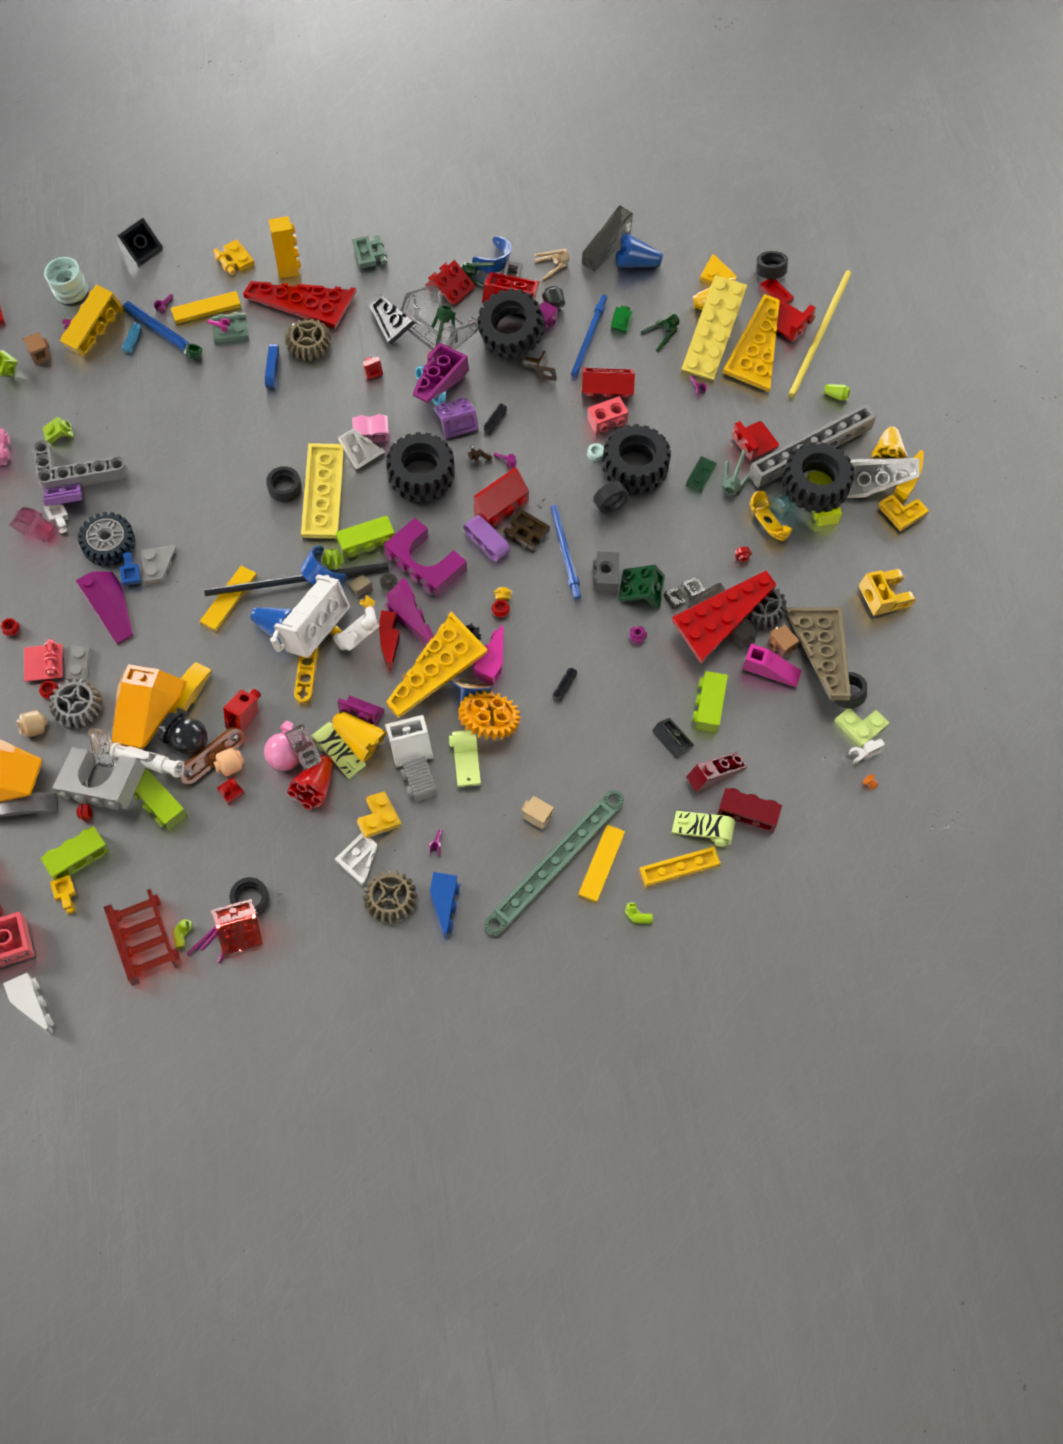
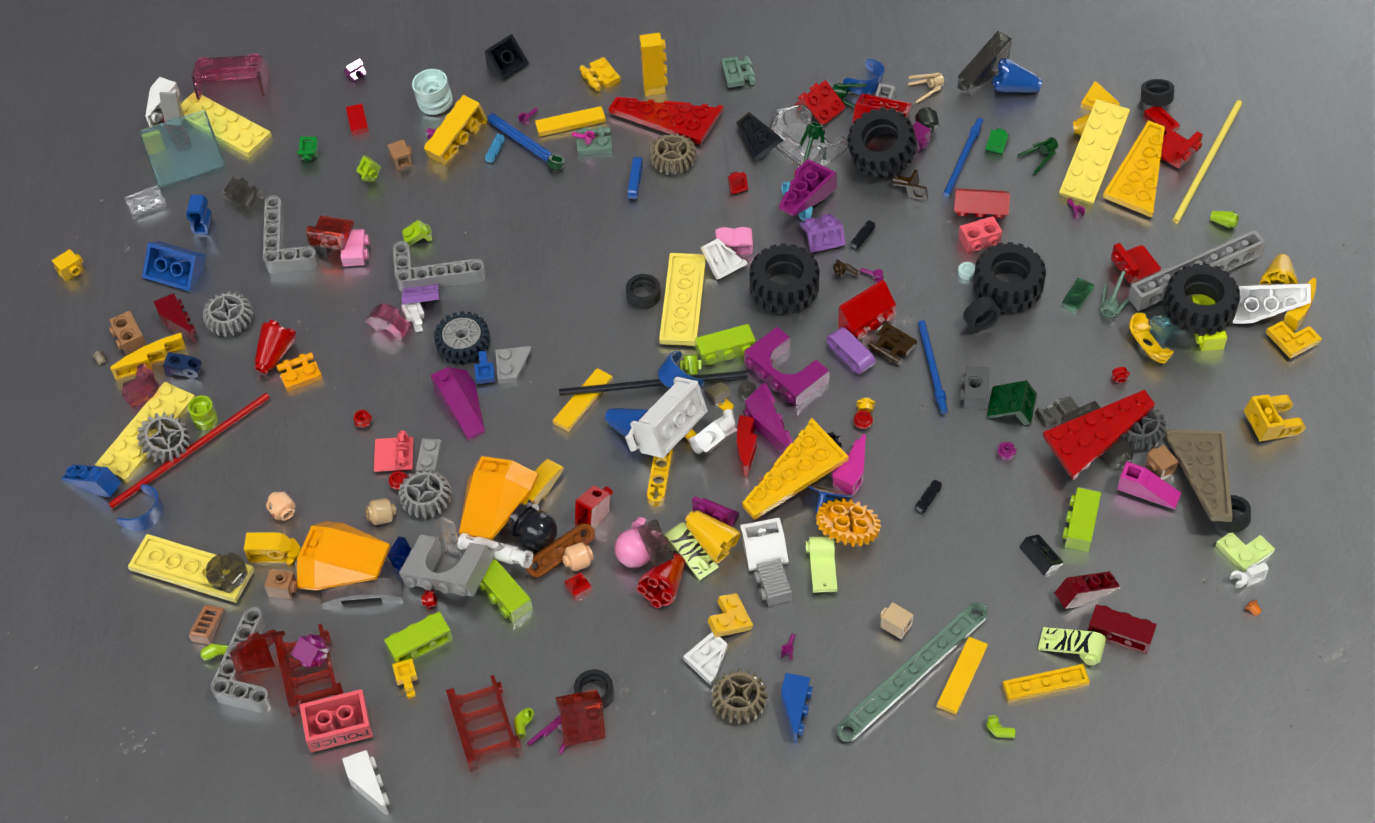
camera: 10 degrees right, 10 degrees down
none -> clear blue bracket [387,536,411,570]

